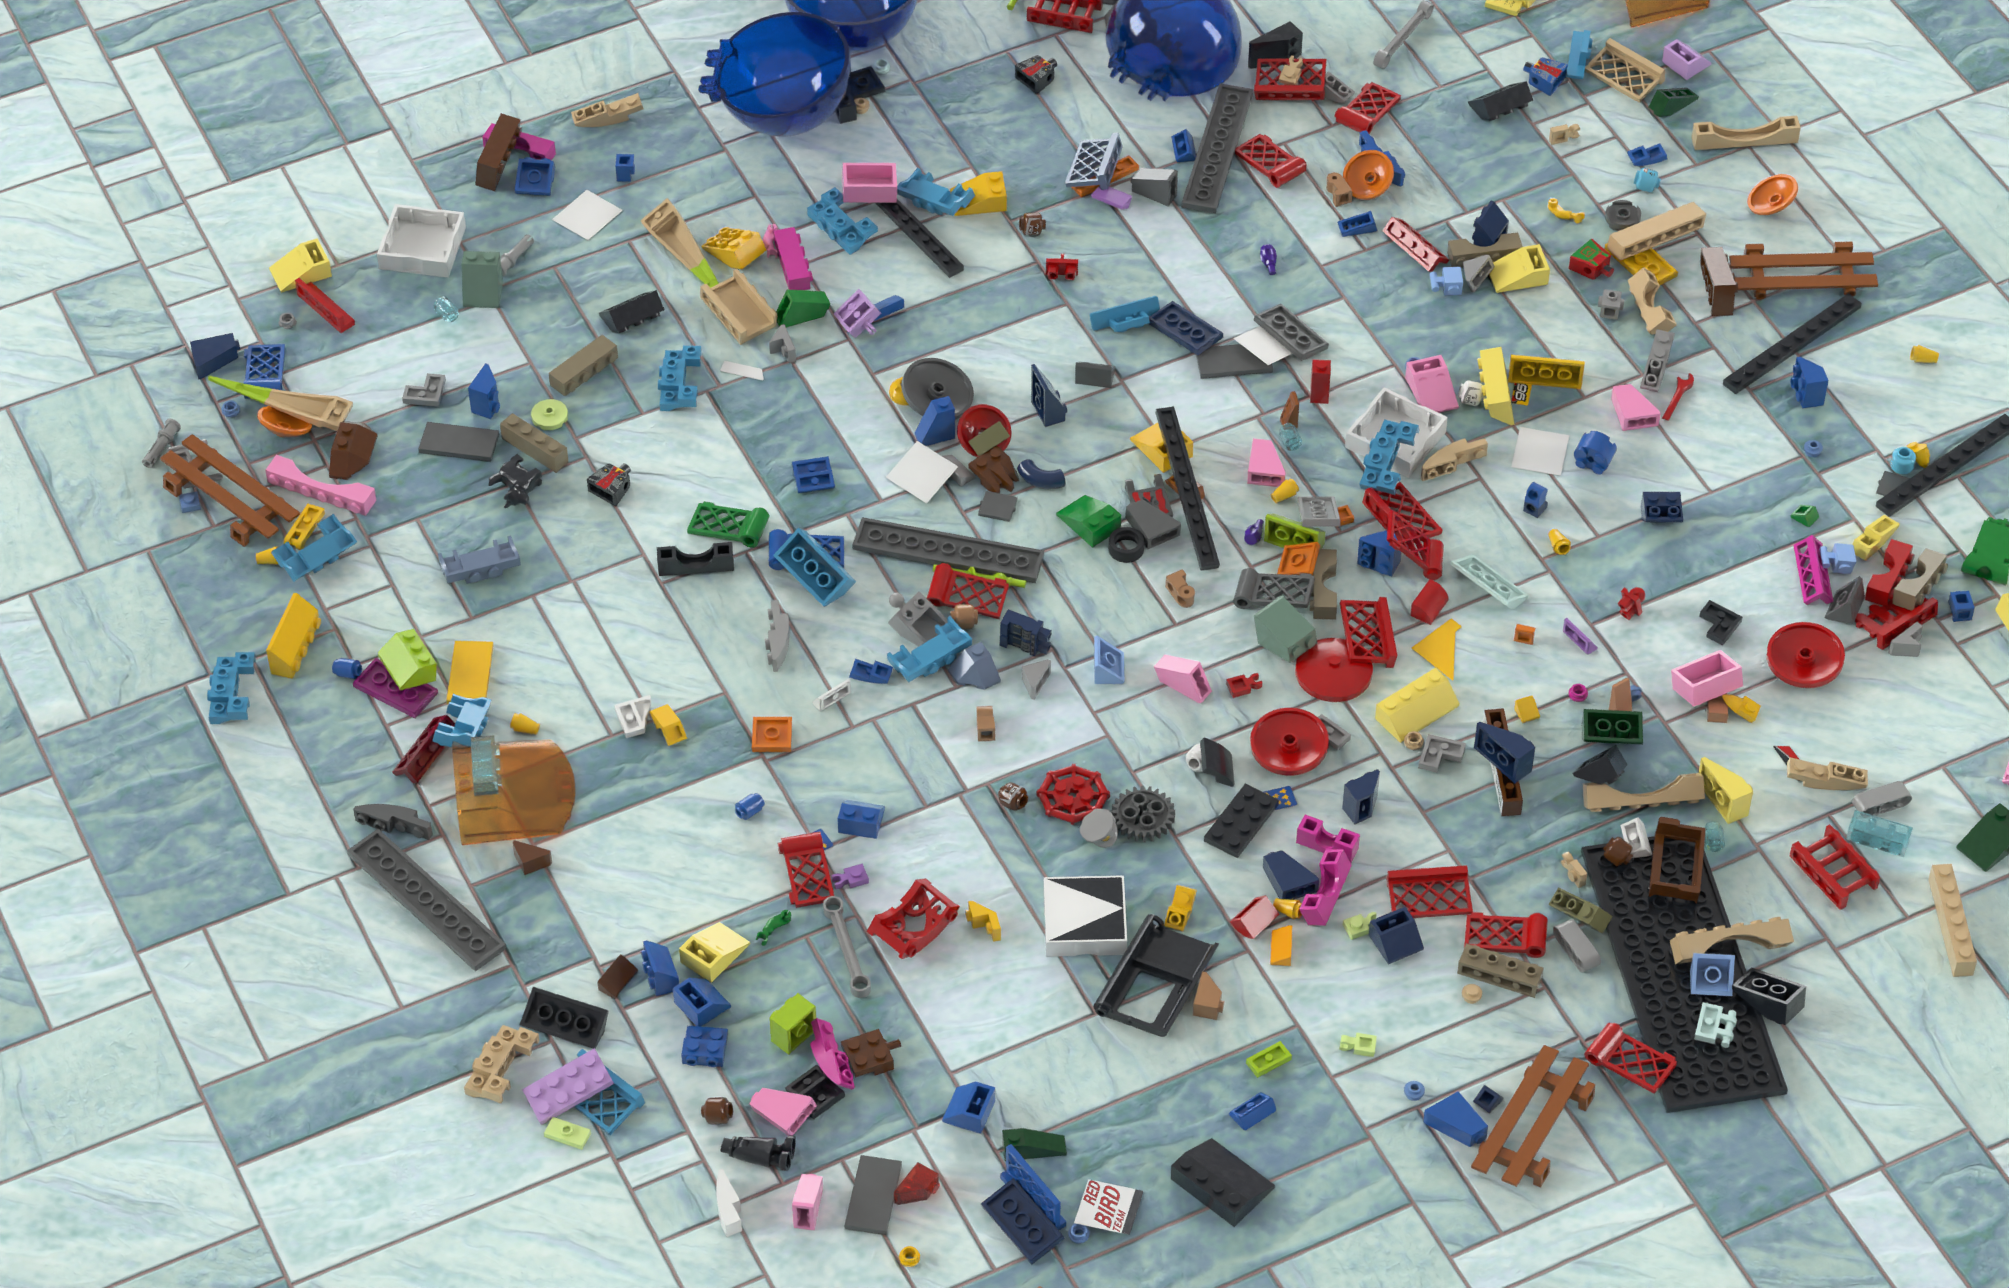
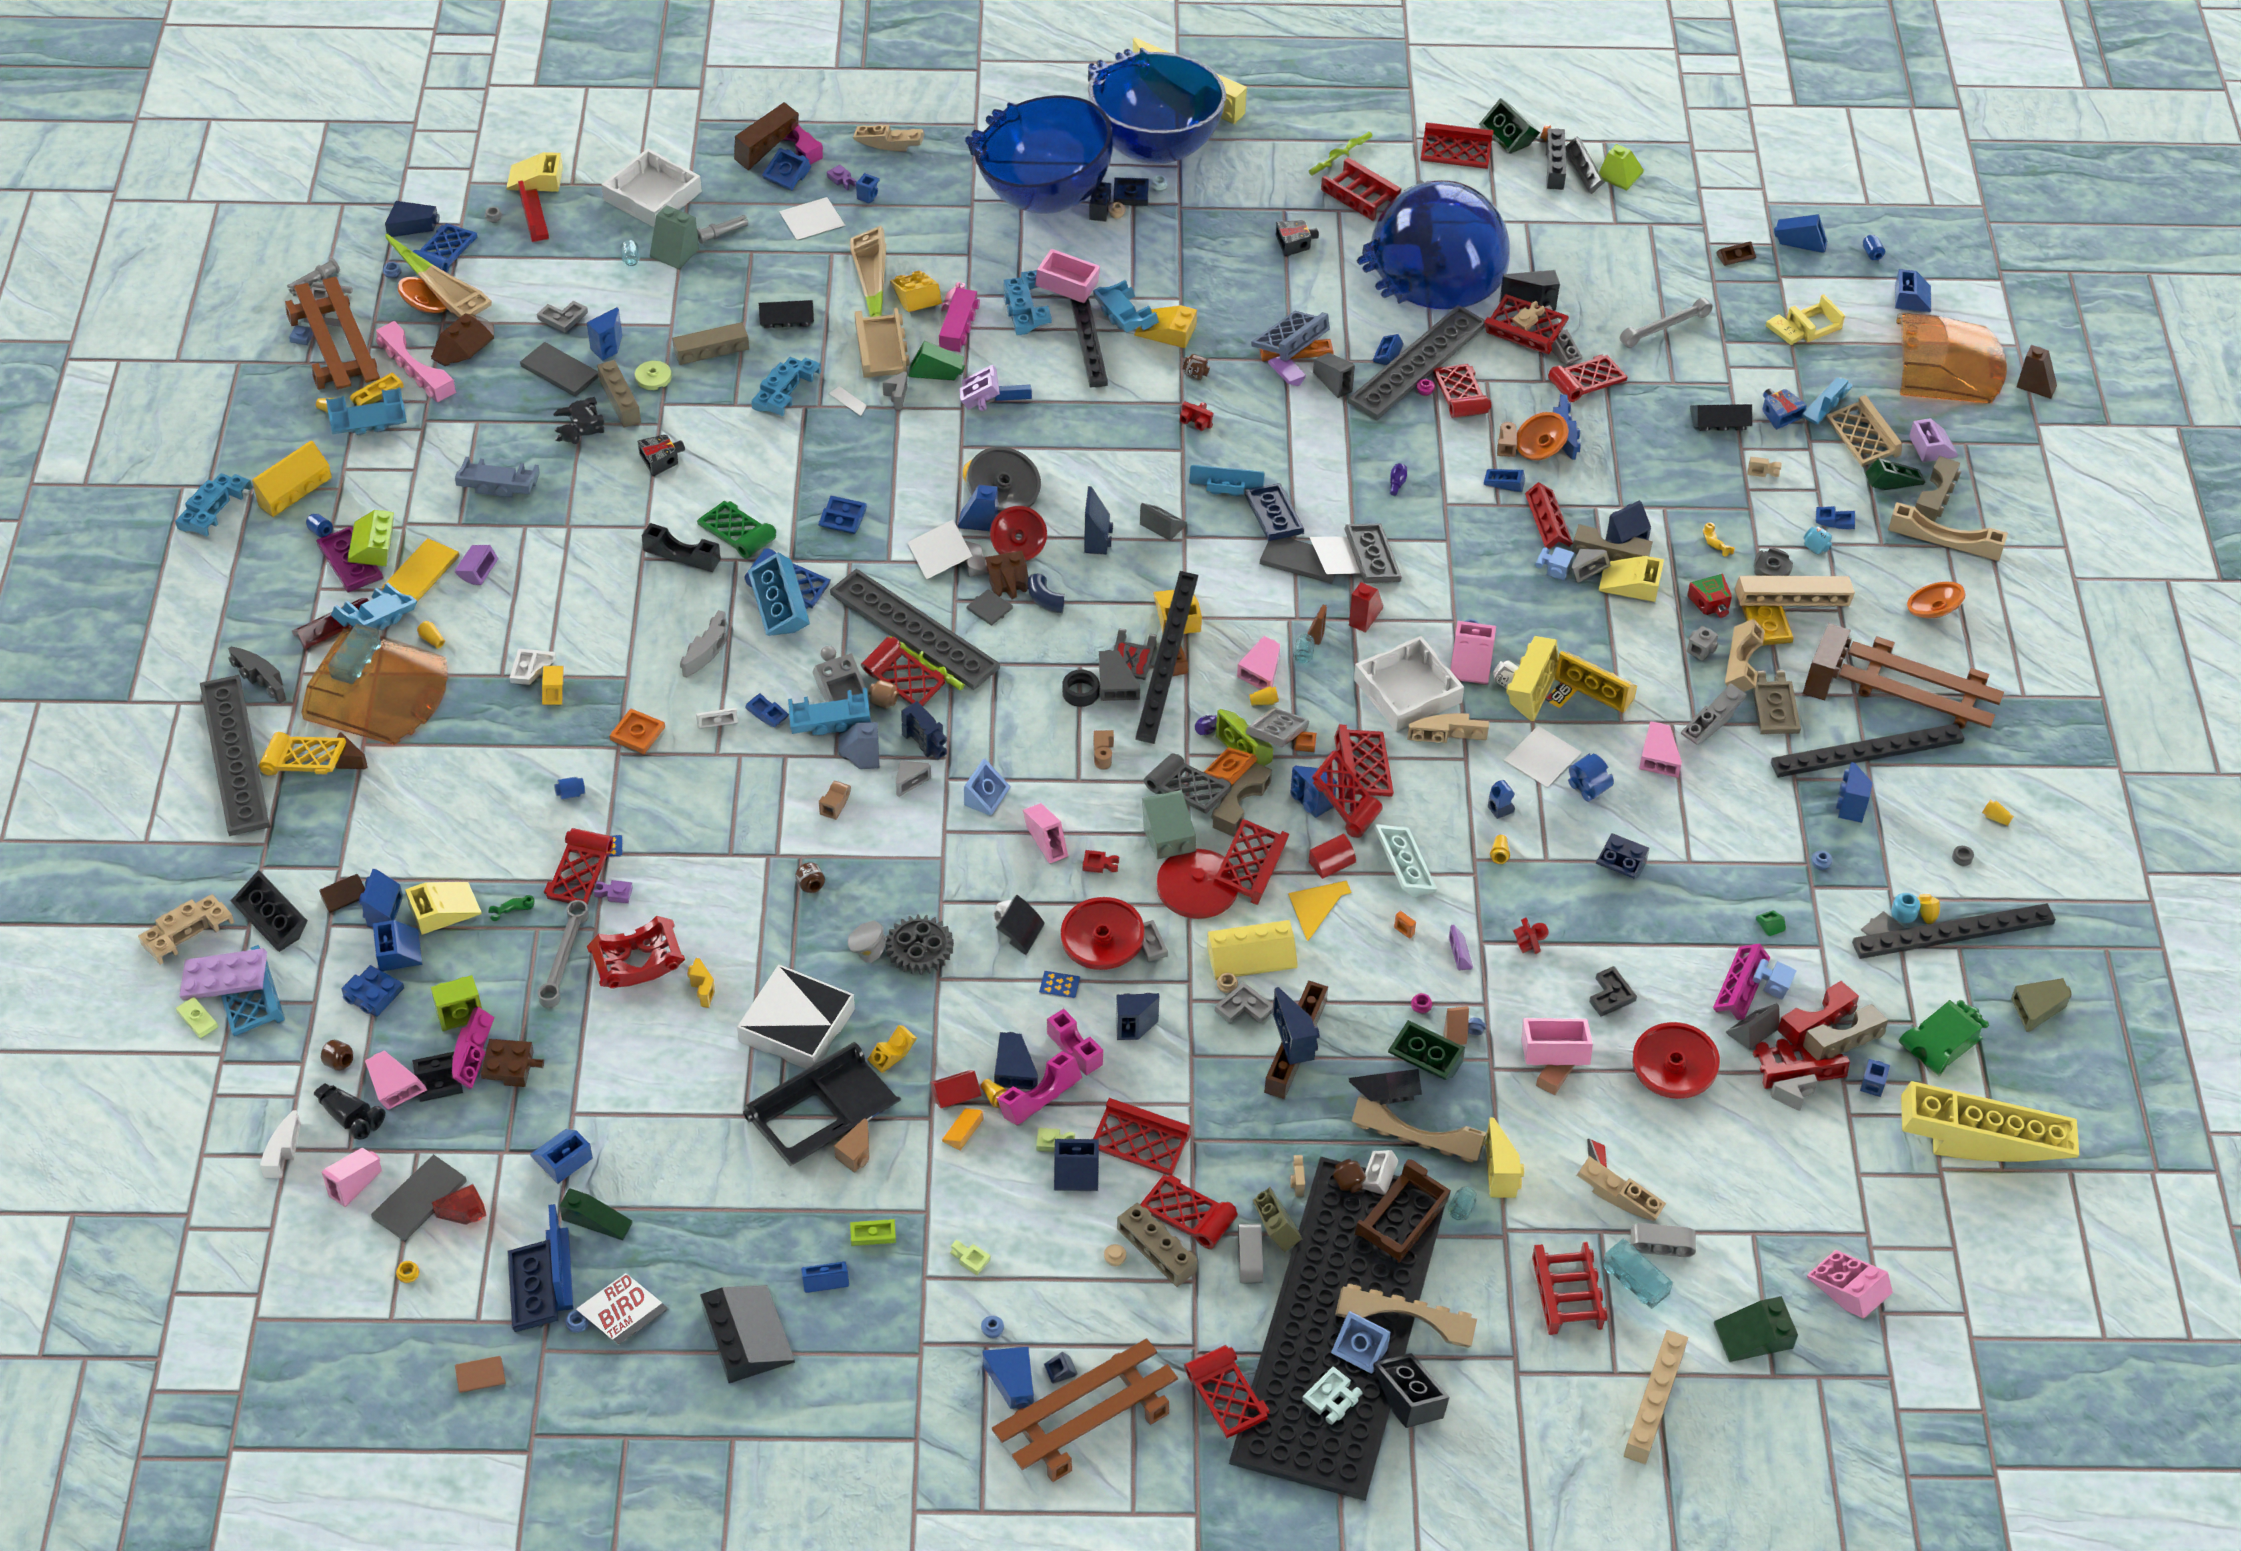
camera: 25 degrees right, 0 degrees up
blue slope [837,800,885,839] -> none
olive slope [968,421,1010,456] -> none
red plate [1036,764,1110,825] -> none
green slope [1056,495,1121,548] -> none
black plate [1204,783,1279,858] -> none
dark azure bracket [1359,419,1420,495] -> none
yellow slope [1514,695,1540,723] -> none
red piece [1662,373,1694,421] -> none
yellow plate [1722,694,1761,723] -> none
light yellow slope [1852,515,1900,561] -> none
none -> yellow piece [258,732,346,776]
none -> medium lavender brick [455,545,498,585]
none -> medium lavender plate [827,165,856,191]
none -> dark pink plate [1416,379,1435,396]
none -> dark tan tile [1752,670,1801,734]
none -> dark tan arch [1915,456,1961,522]
none -> dark grey tile [1952,845,1974,866]

